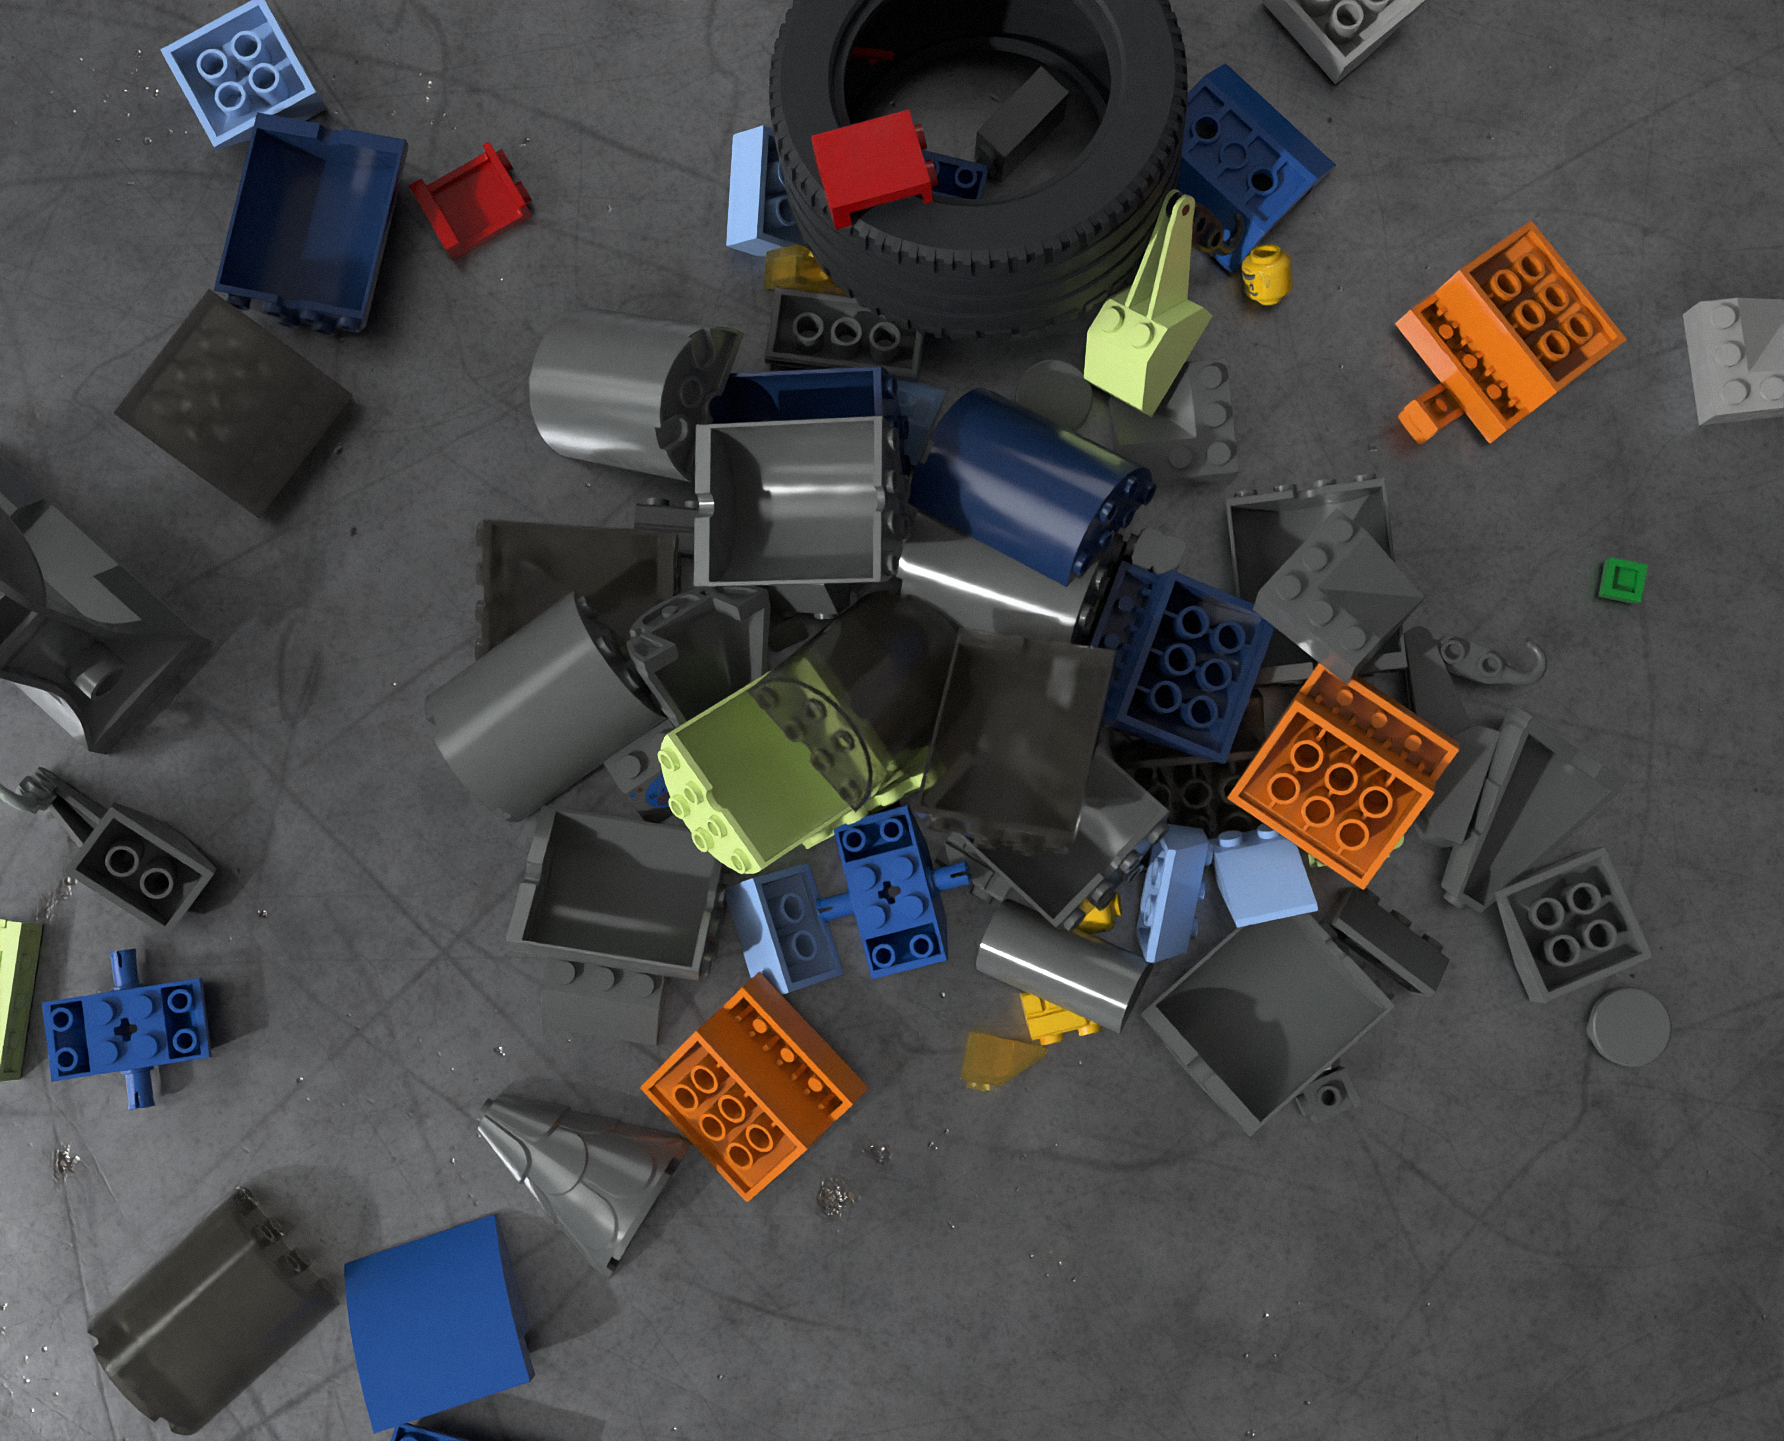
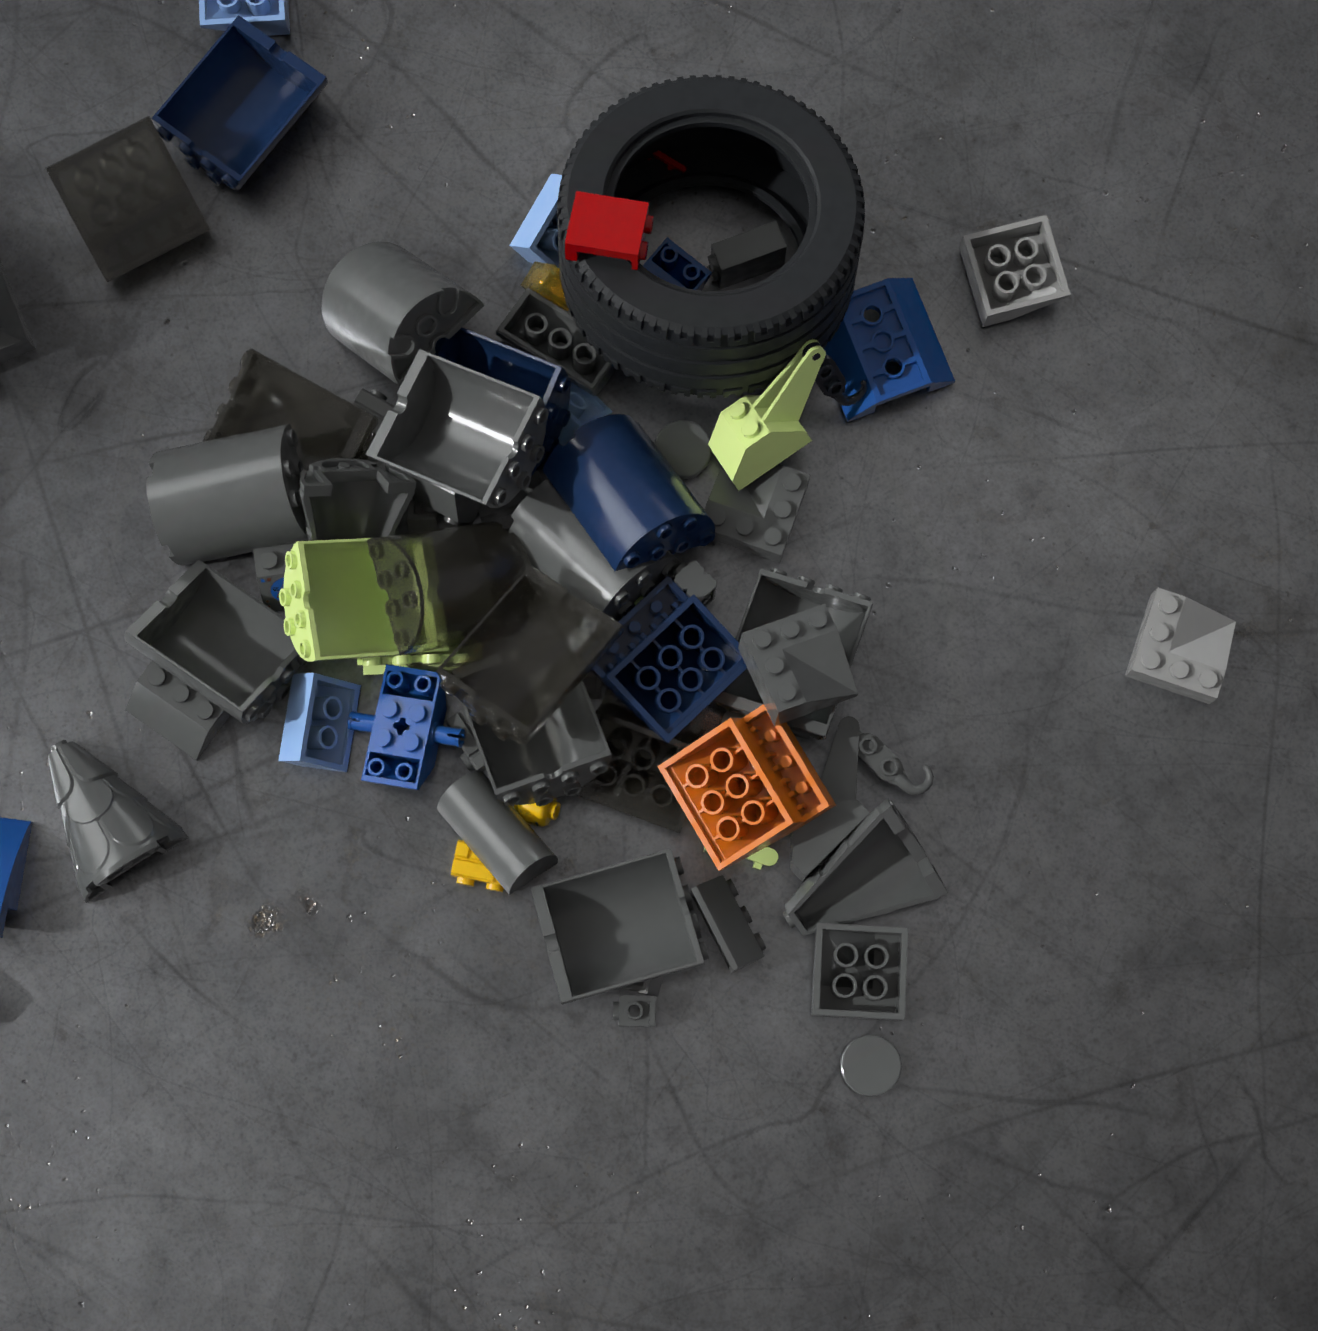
camera: 25 degrees right, 5 degrees down
red panel [409,142,532,261] -> none
orange slope [640,972,869,1203] -> none
clear yellow slope [959,1030,1048,1092] -> none
light blue slope [1135,824,1213,963] -> none
light blue slope [1209,824,1318,928] -> none
yellow head [1242,244,1293,305] -> none
orange slope [1395,220,1627,444] -> none
orange slope [1398,383,1465,445] -> none
green plate [1598,557,1648,604] -> none

